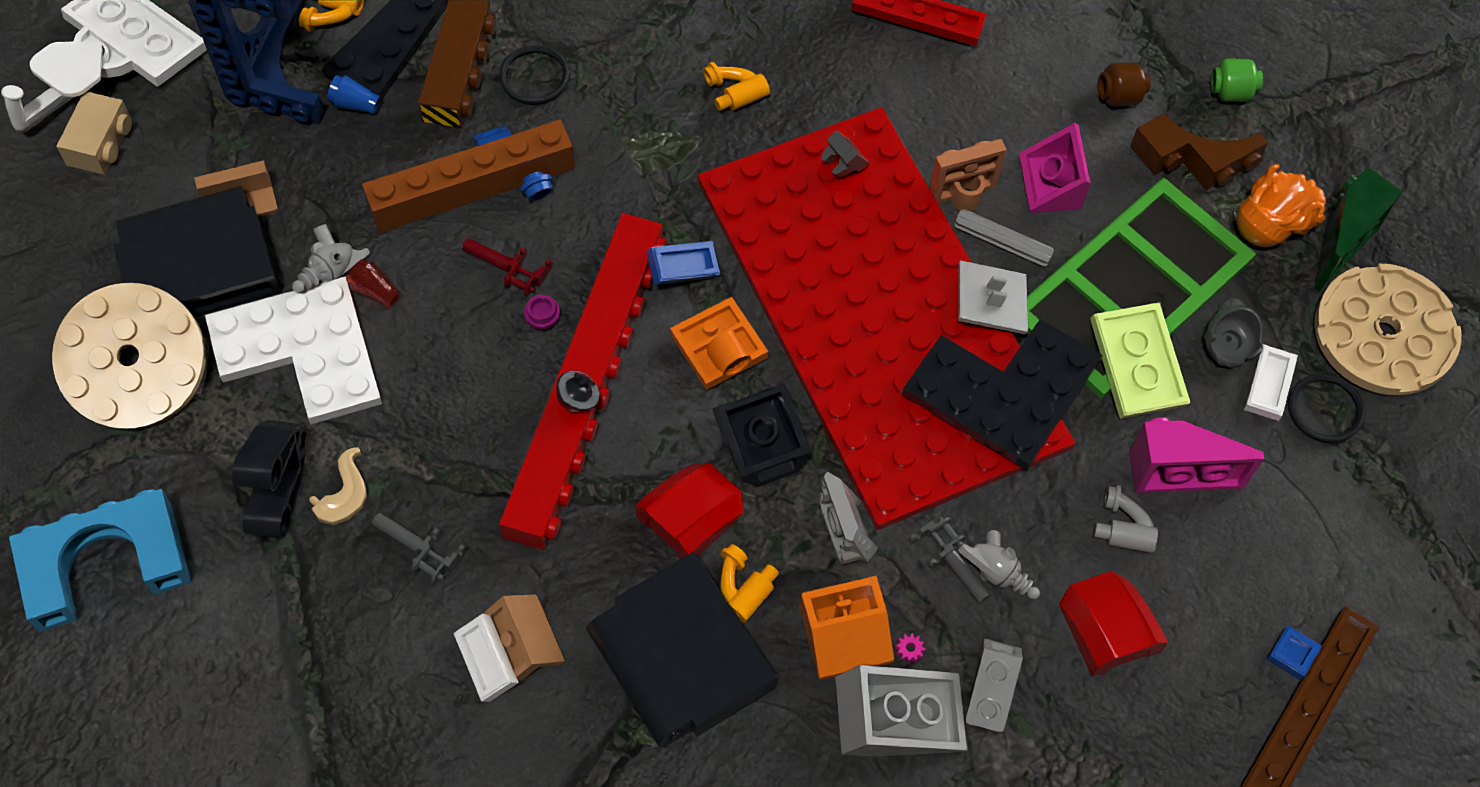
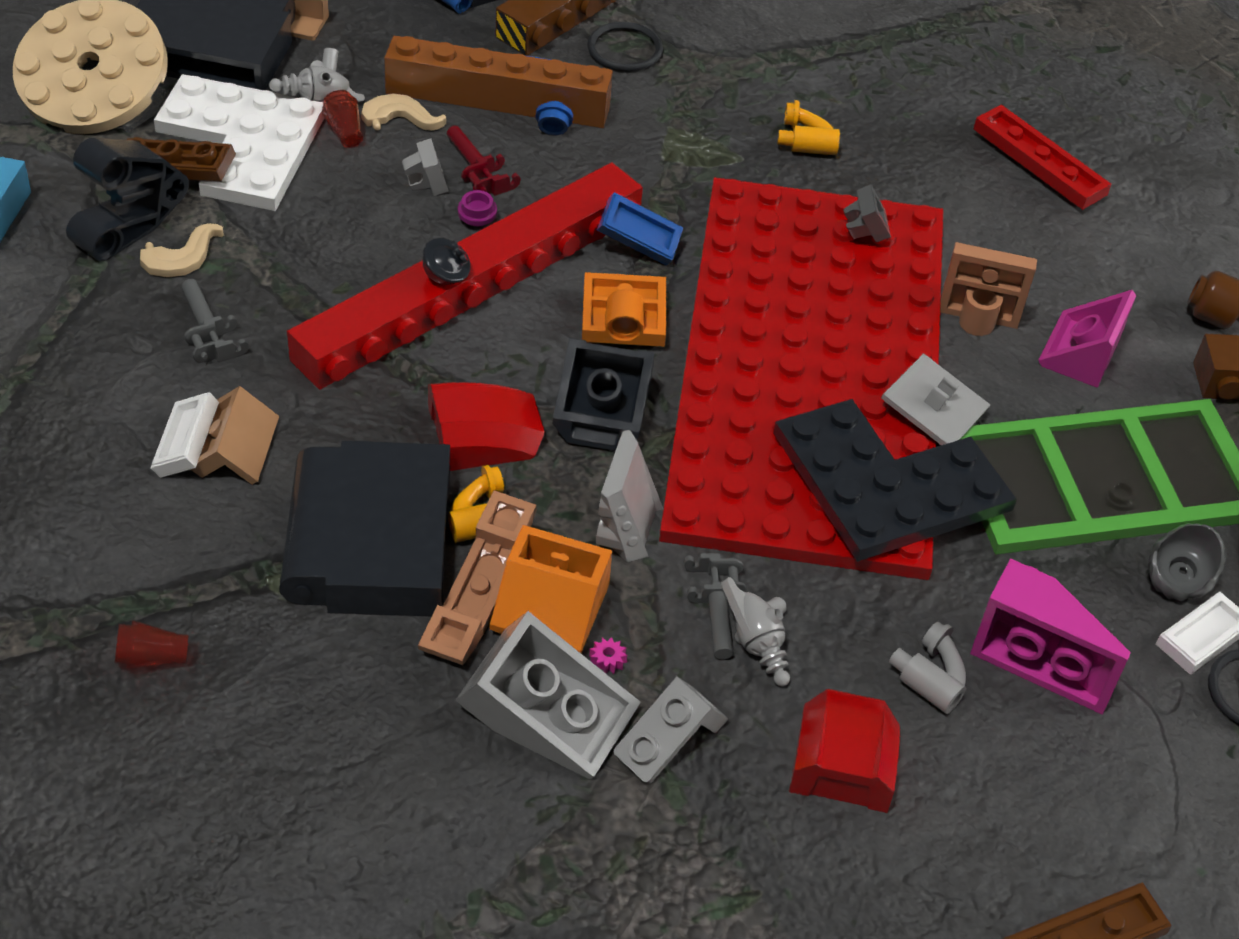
camera: 30 degrees right, 15 degrees down
light grey axle [955,209,1054,266] -> none
yellowish green tile [1090,302,1190,419] -> none
blue tile [1267,625,1322,680] -> none
none -> reddish brown tile [127,137,236,182]
none -> tan piece [361,93,446,131]
none -> light grey tile [402,138,449,196]
none -> nougat slope [418,491,537,665]

